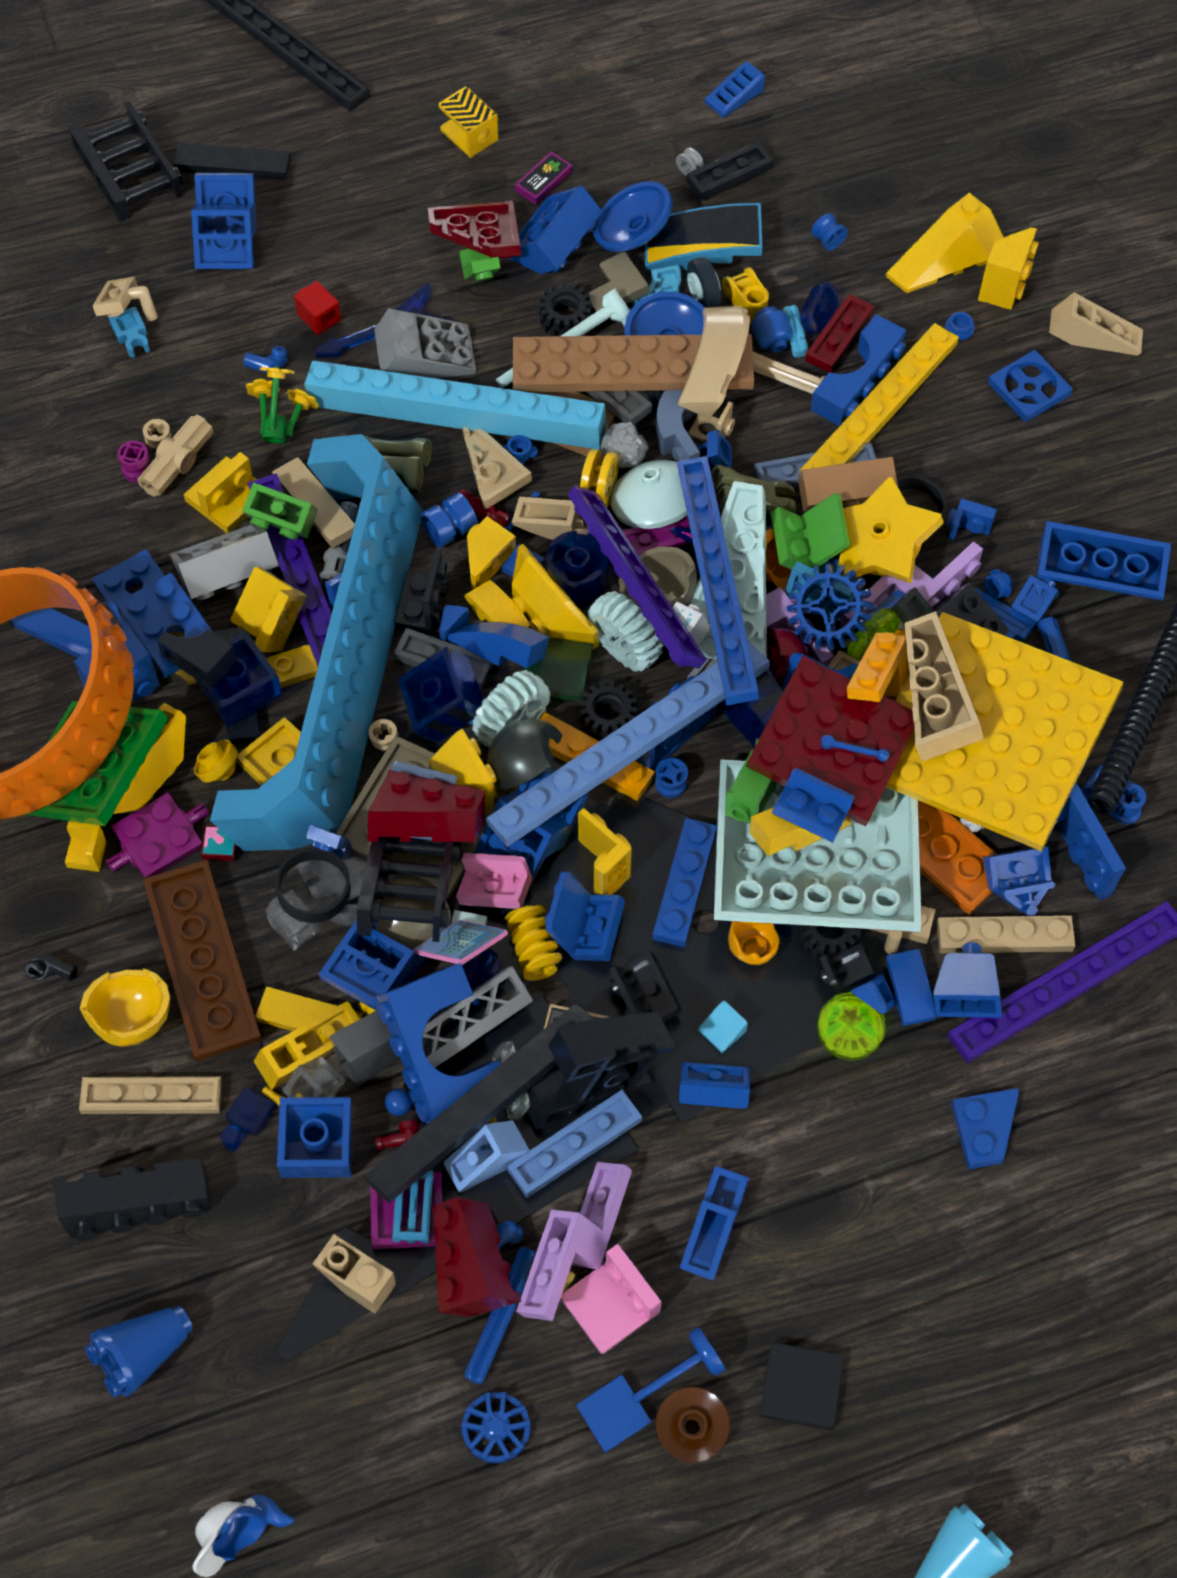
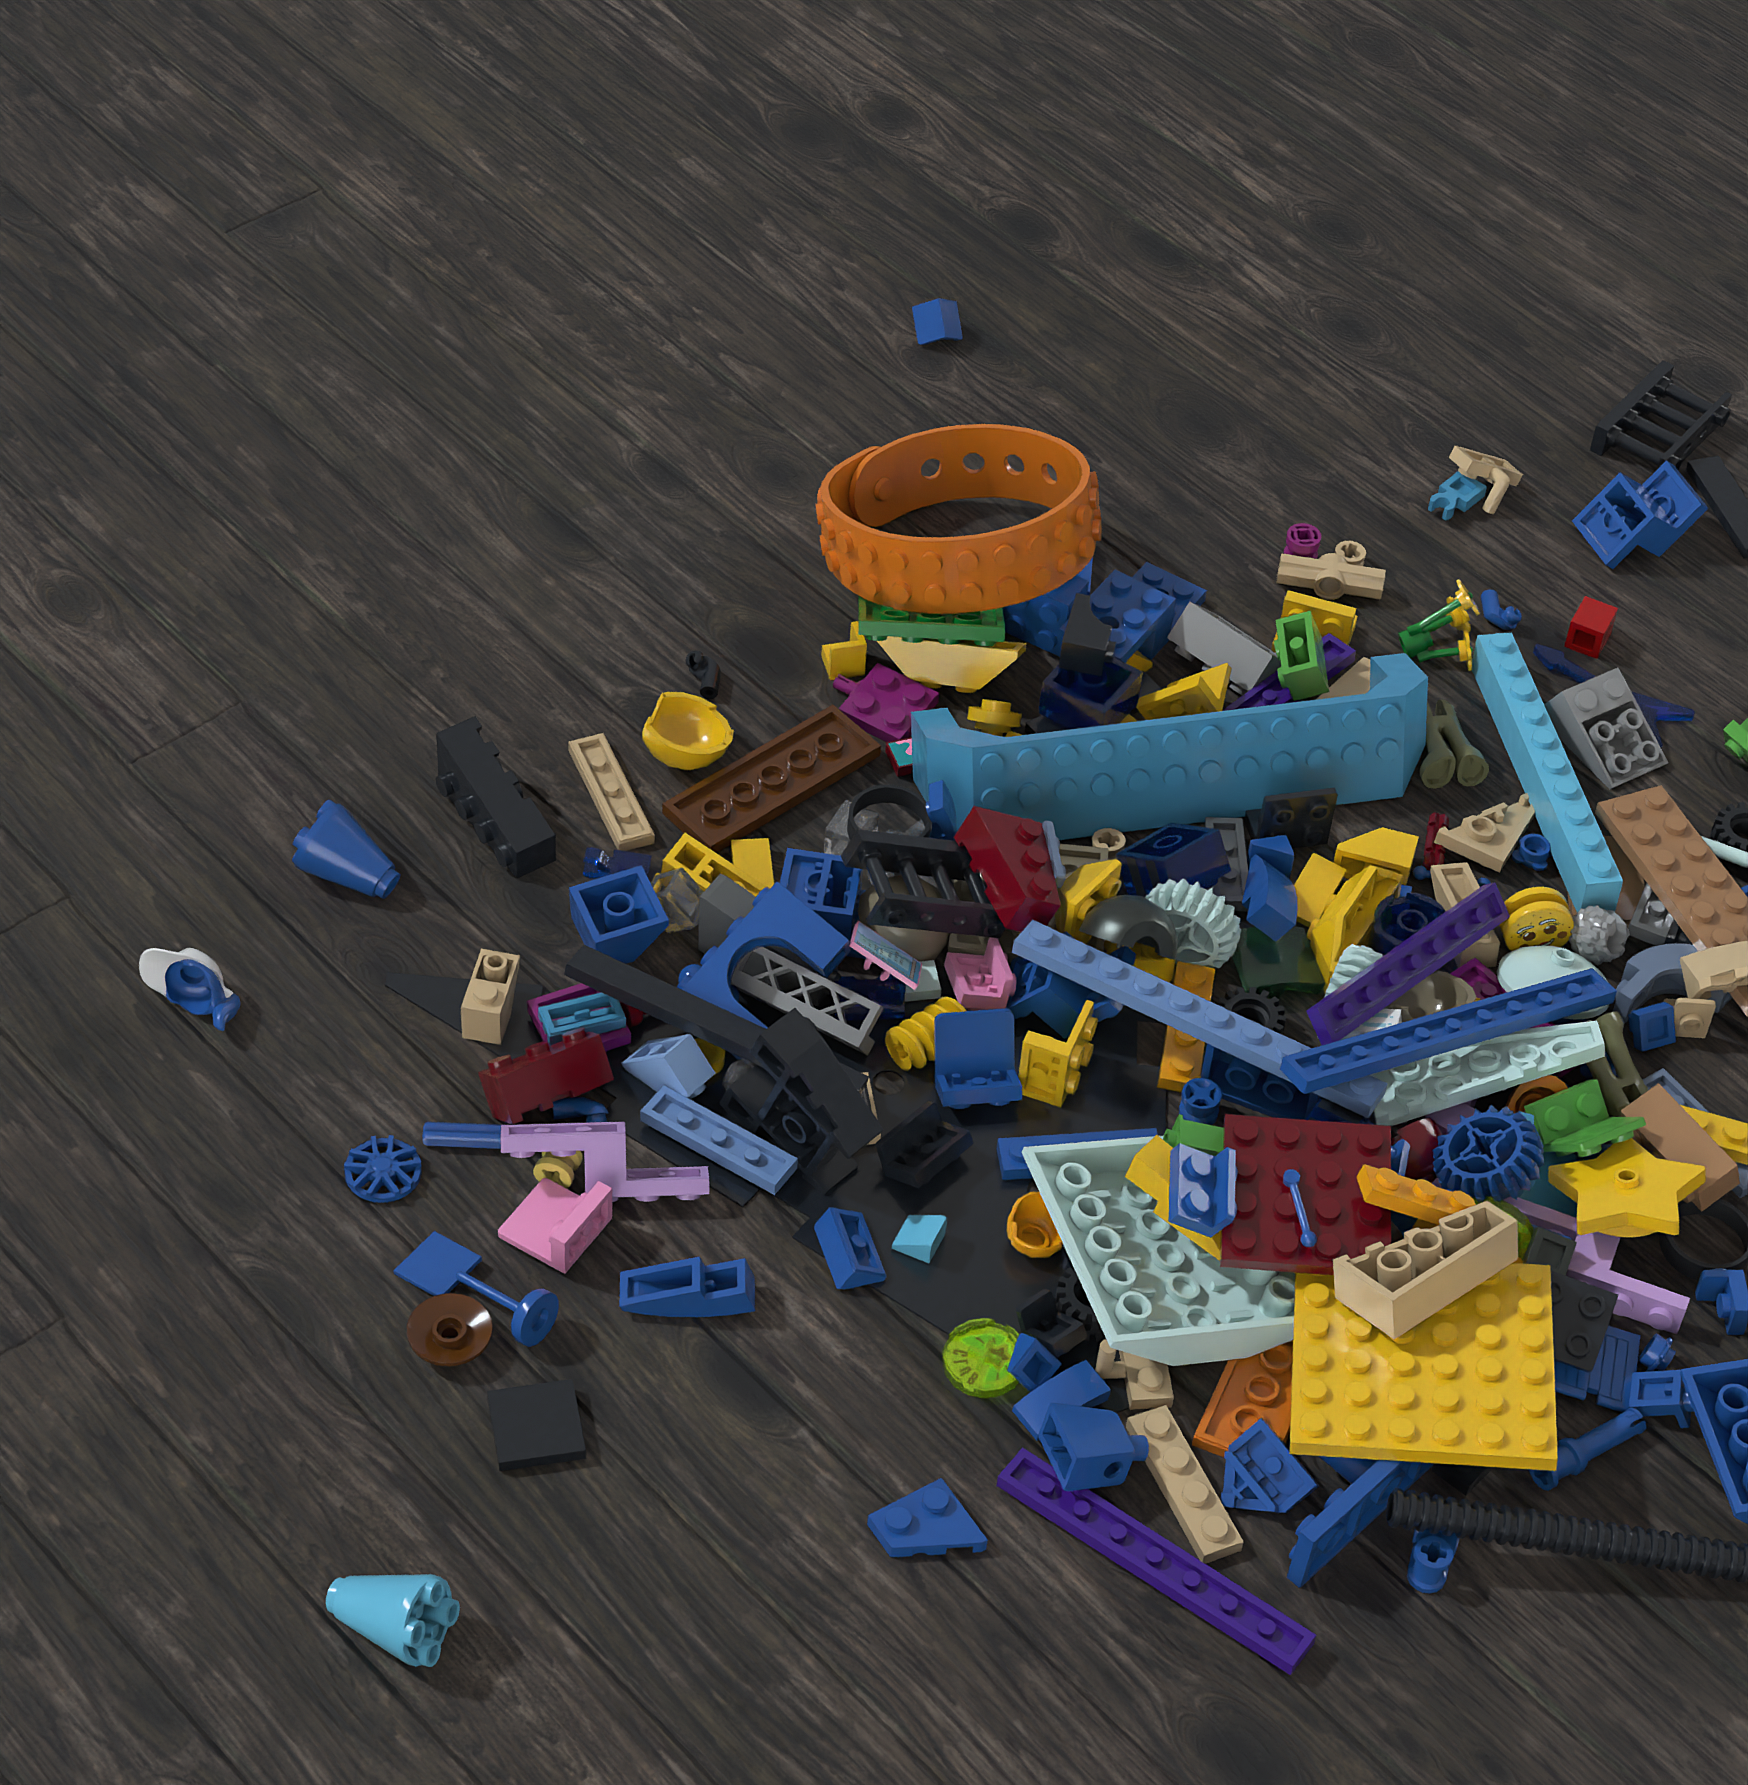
camera: 65 degrees right, 15 degrees down
blue wheel [420,492,478,548] -> none

